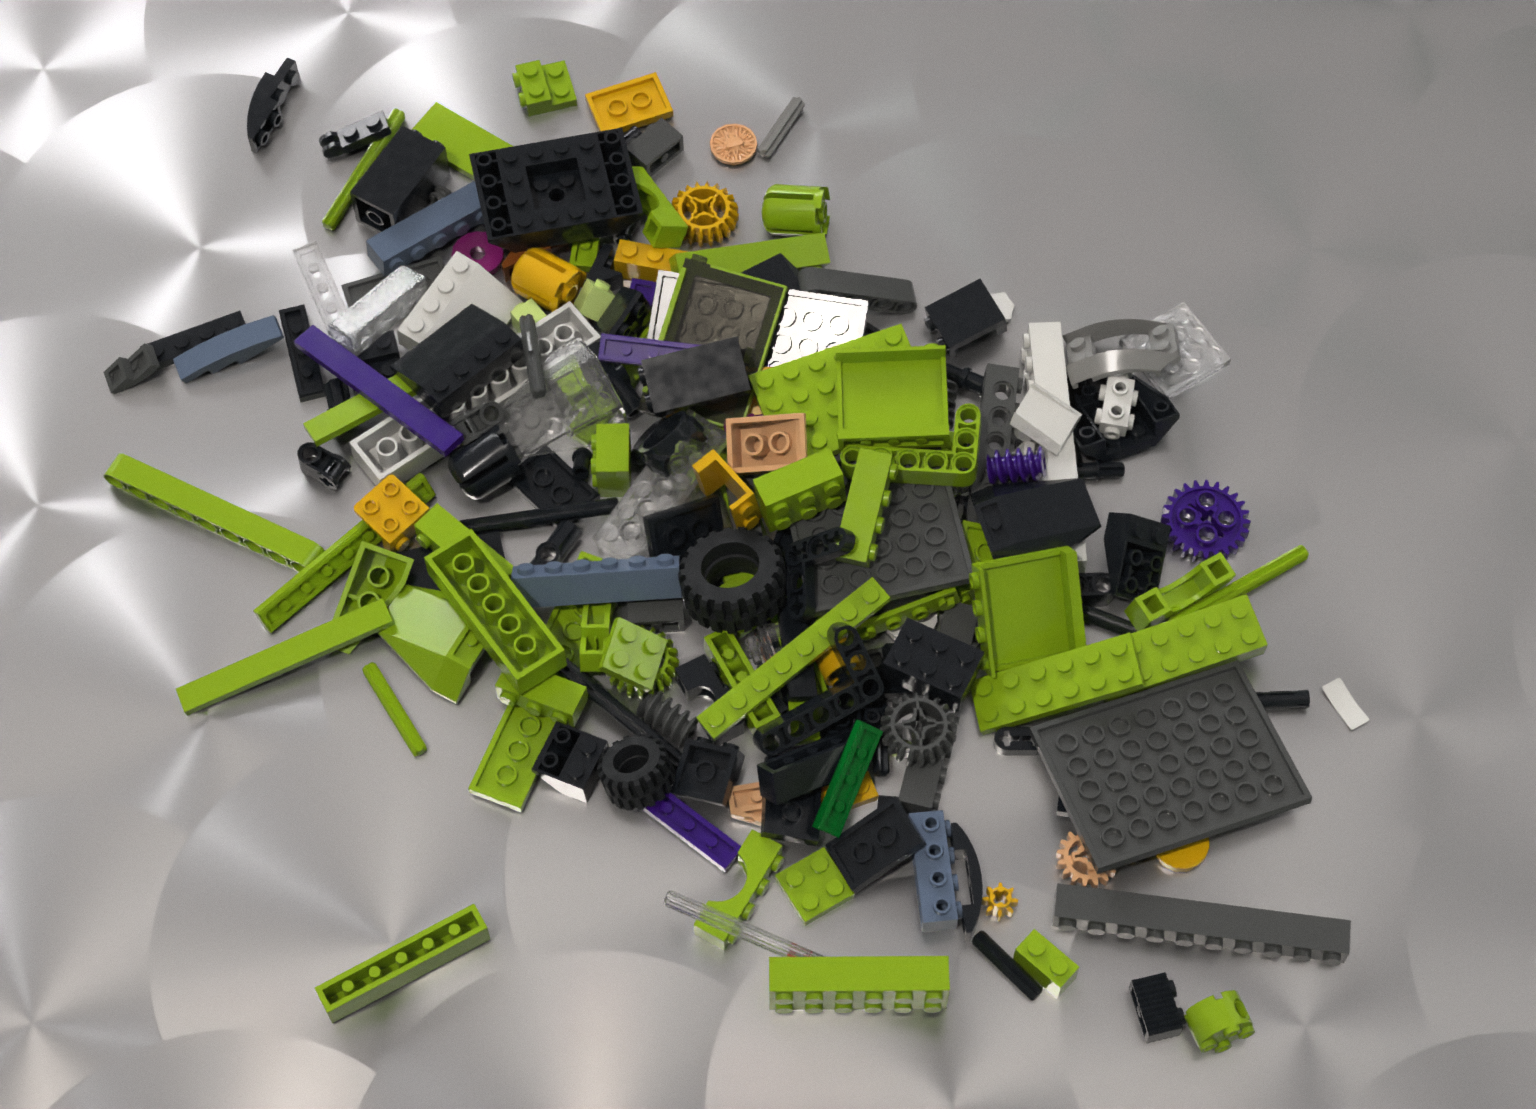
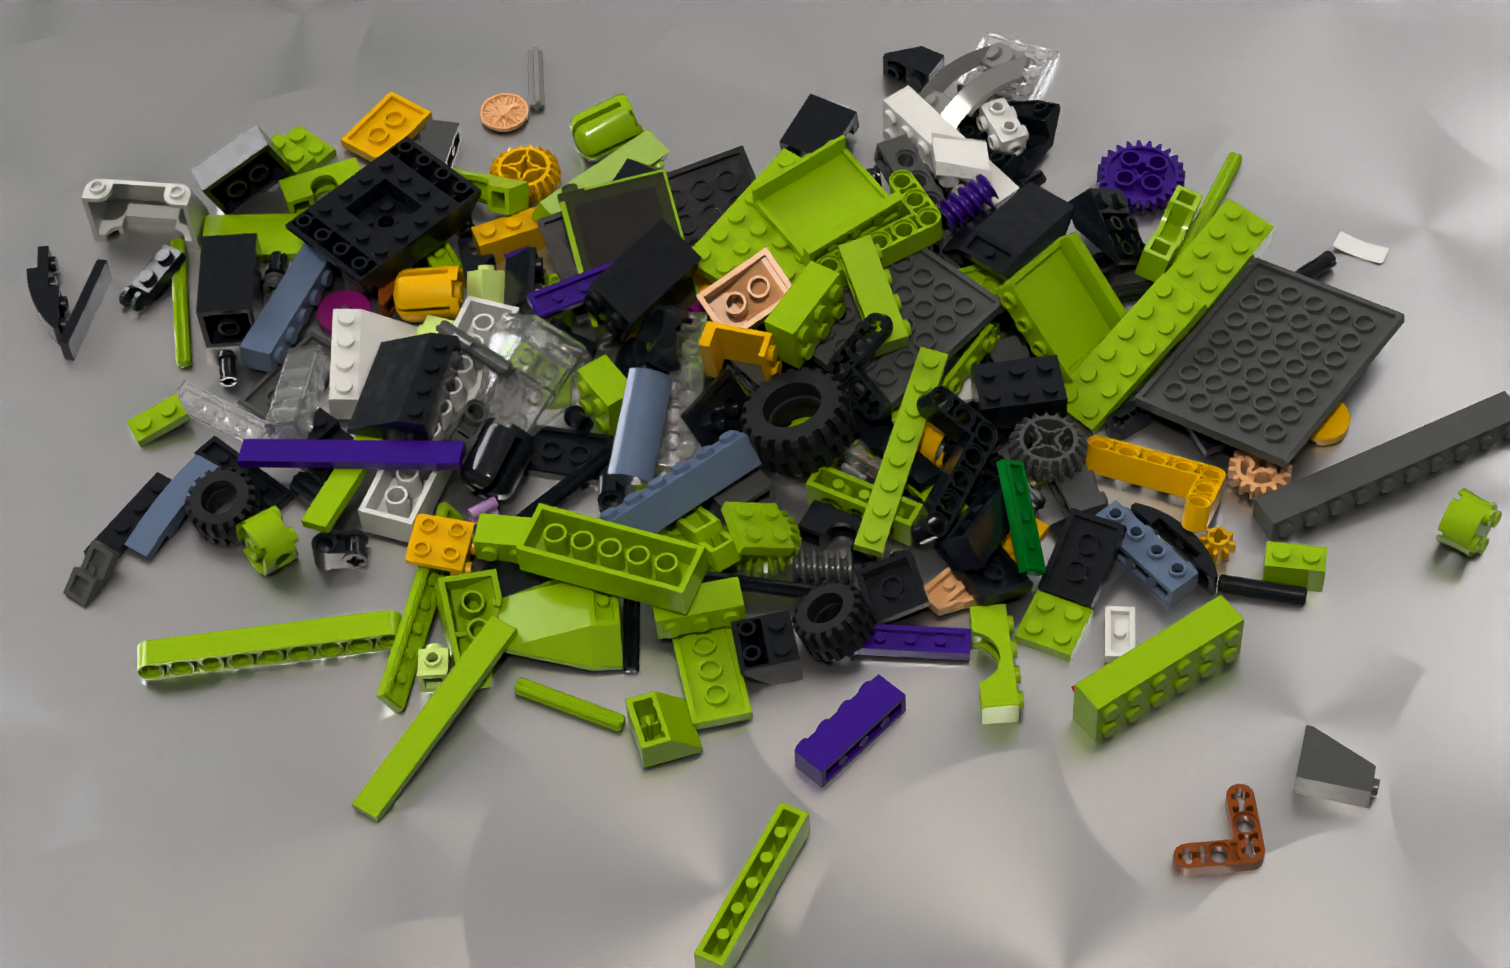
camera: 30 degrees left, 10 degrees down
clear axle [663,890,825,957] -> none
dark grey beam [797,267,917,314] -> none
black brick [1129,972,1186,1043] -> none
none -> black tile [58,259,112,361]
none -> white windscreen [81,179,209,249]
none -> lime plate [126,393,190,447]
none -> black tyre [185,467,265,547]
none -> black brick [191,124,294,215]
none -> black pin [215,350,238,387]
none -> lime brick [236,506,299,576]
none -> black pin [265,251,288,275]
none -> lime arch [279,157,361,213]
none -> yellowish green brick [416,643,451,692]
none -> lavender plate [468,497,499,527]
none -> sand blue brick [608,368,673,486]
none -> black axle [623,598,640,673]
none -> lime slope [625,691,703,768]
none -> dark purple brick [794,674,906,788]
none -> black slope [883,46,944,90]
none -> yellow beam [1085,435,1226,532]
none -> white plate [1104,606,1135,663]

